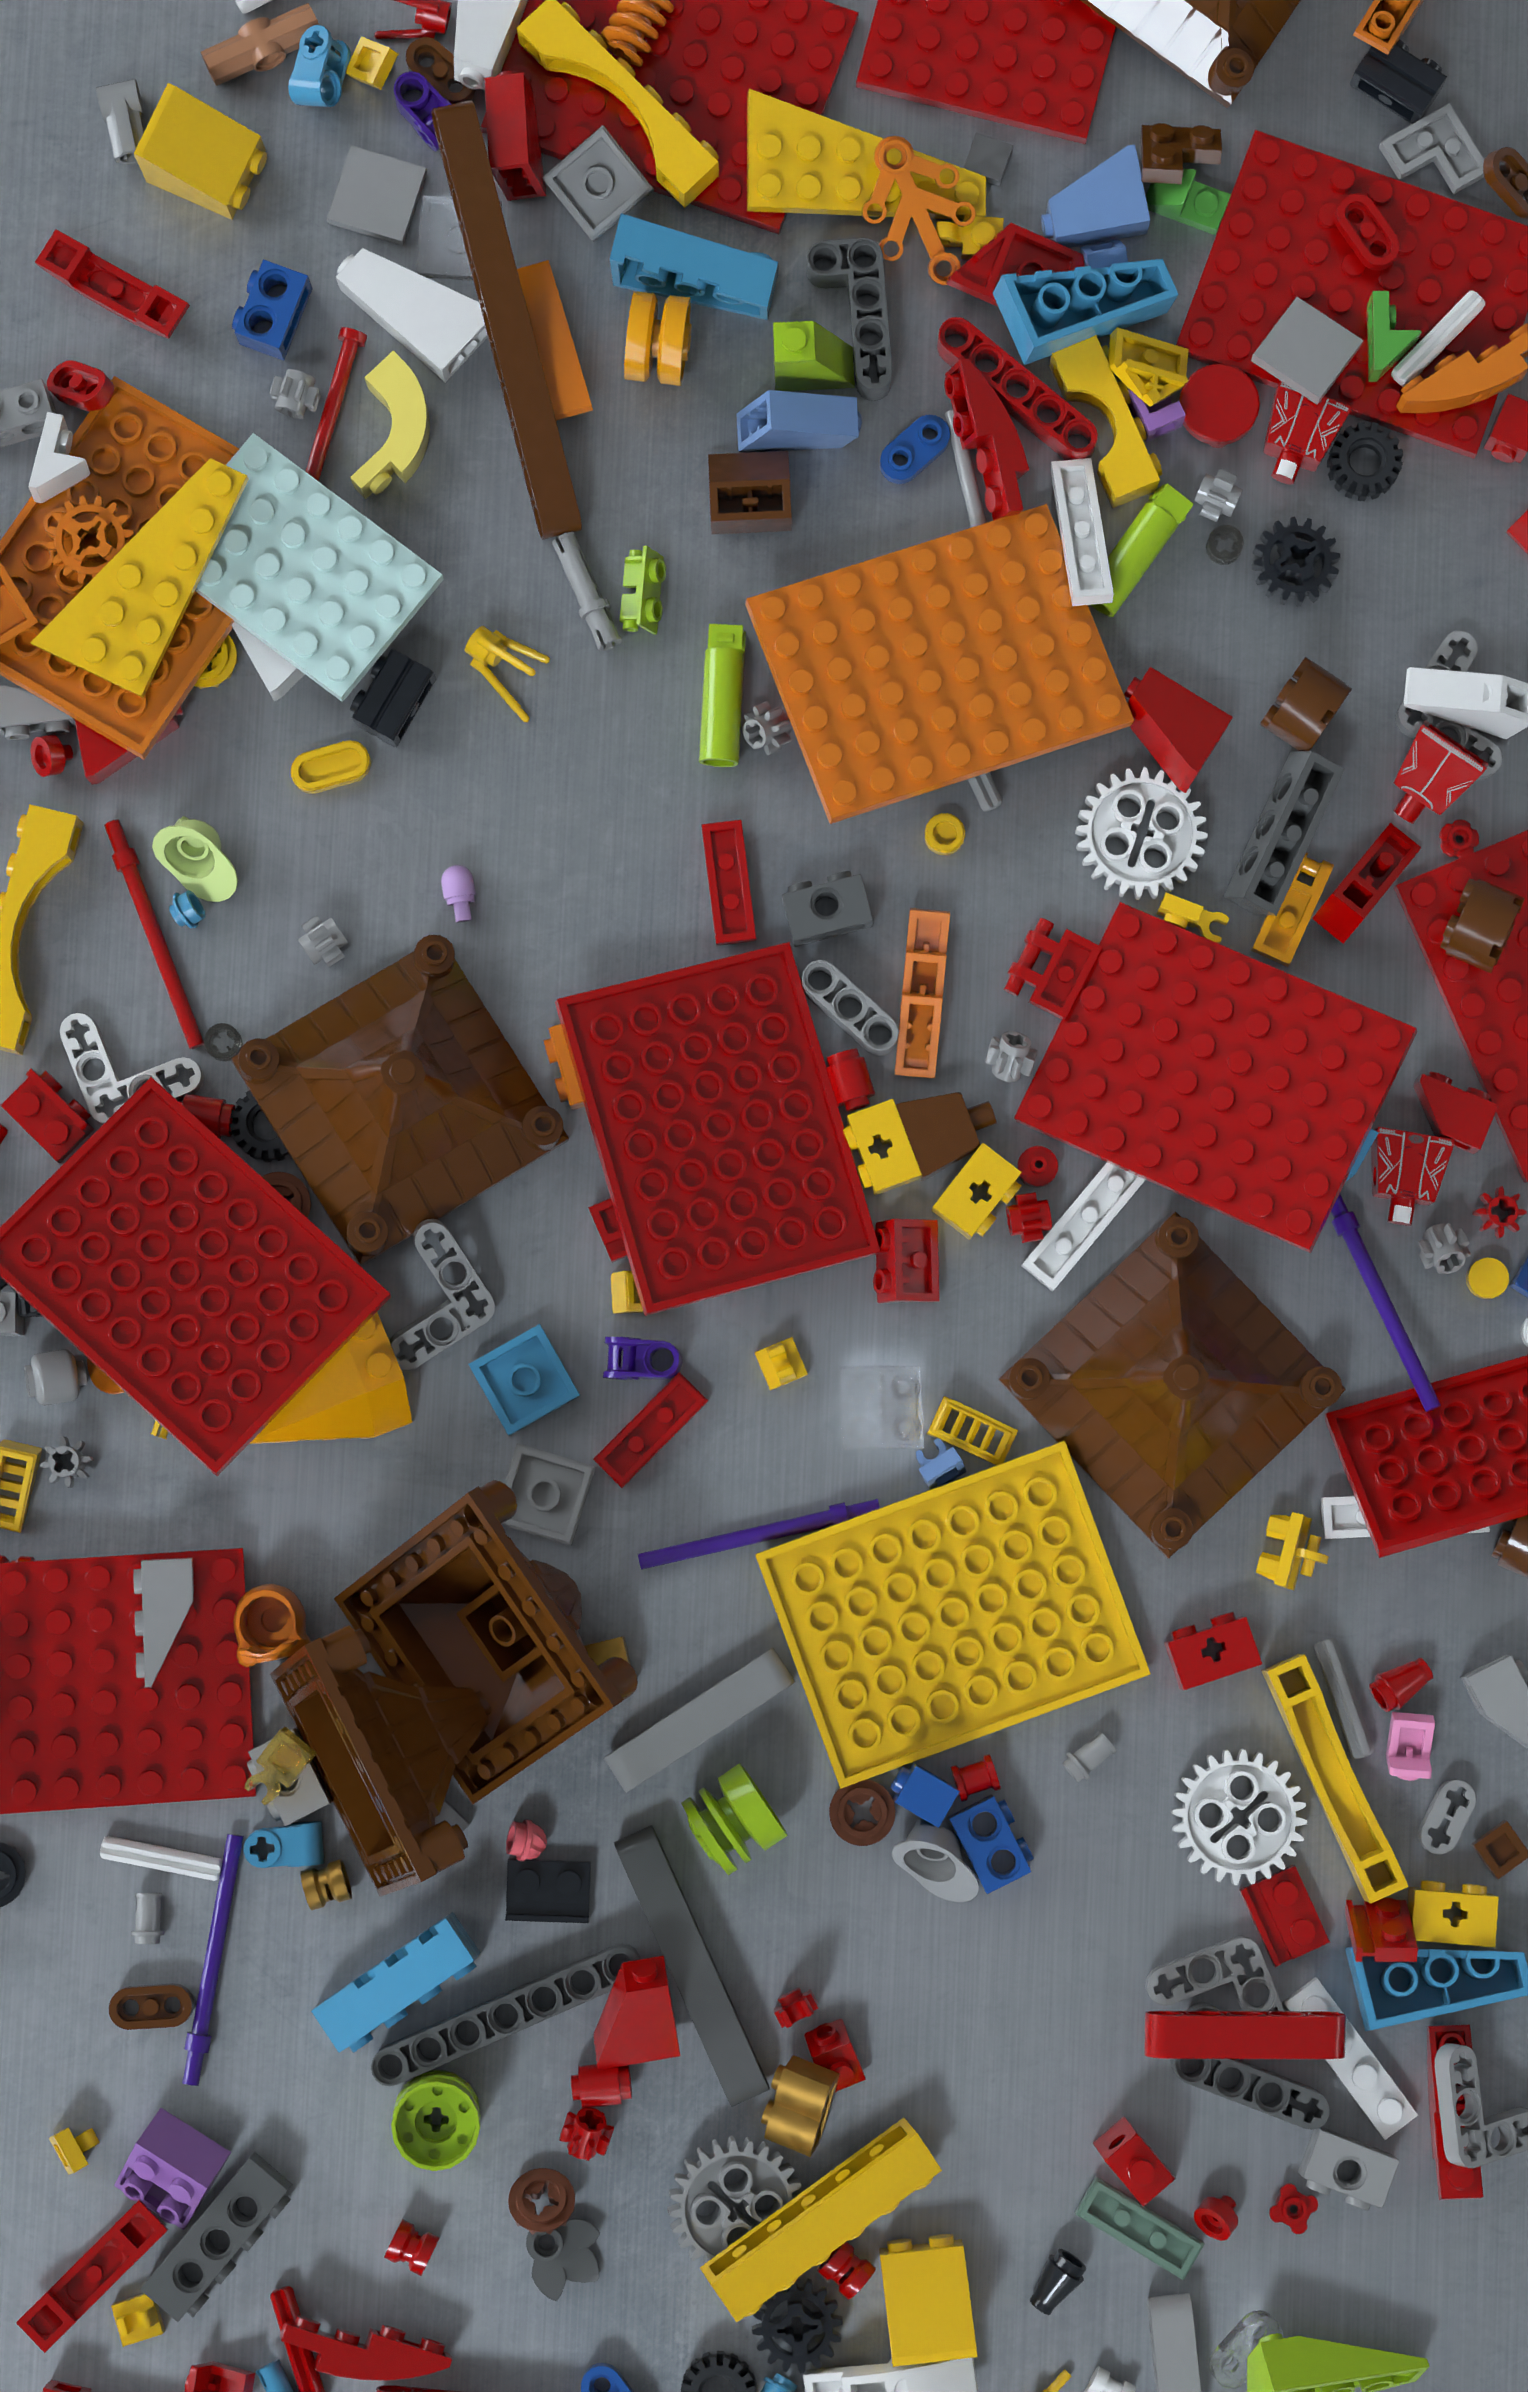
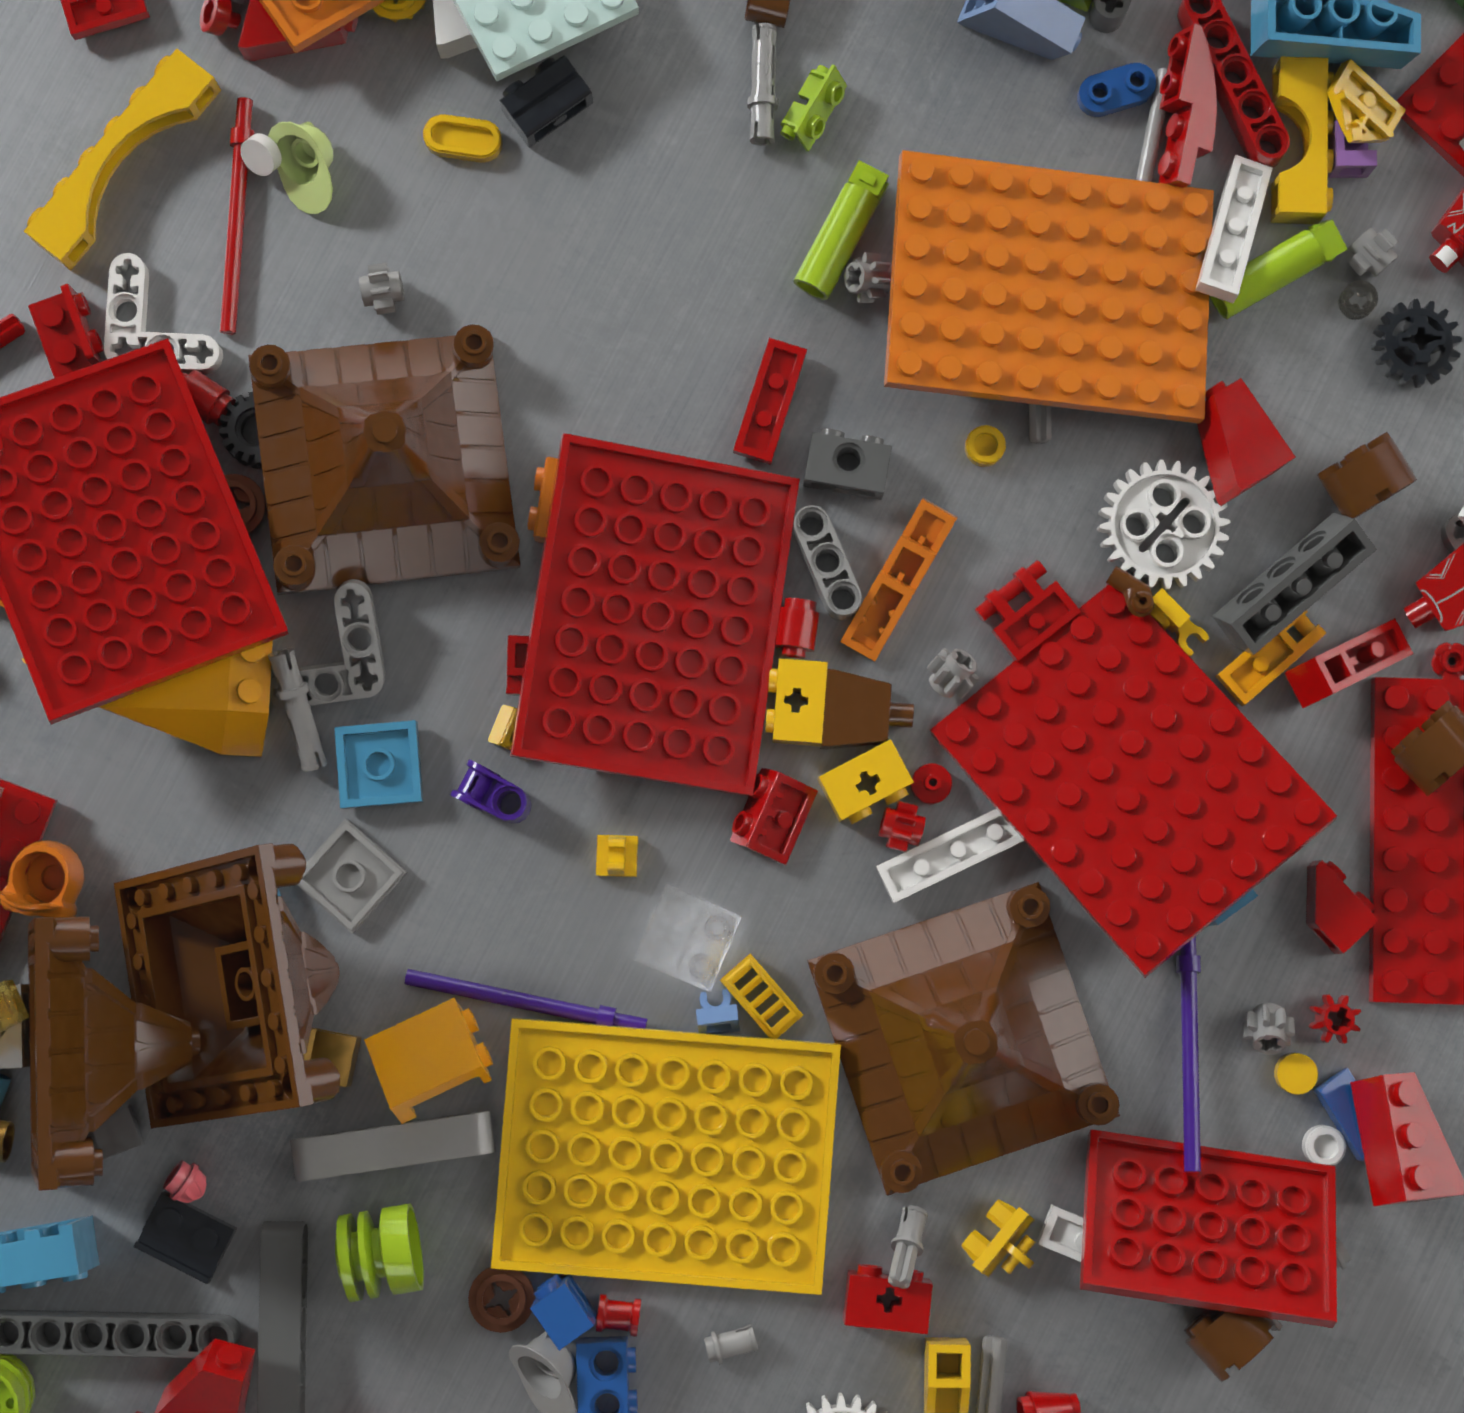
camera: 20 degrees right, 0 degrees up
dark azure plate [169,890,206,928] -> none
clear smoke bush [204,1023,243,1062] -> none
lavender cylinder [441,865,476,923] -> none
yellow plant [465,626,550,722] -> none
red tile [593,1372,708,1488] -> none
reddish brown slope [708,451,792,535] -> none
red tile [1179,364,1260,448] -> none
red torso [1371,1127,1455,1226] -> none
none -> white tile [240,133,282,176]
none -> light grey pin [268,648,328,772]
none -> light orange panel [364,997,493,1124]
none -> light grey axle [888,1205,928,1289]
none -> reddish brown arm [1105,566,1154,617]

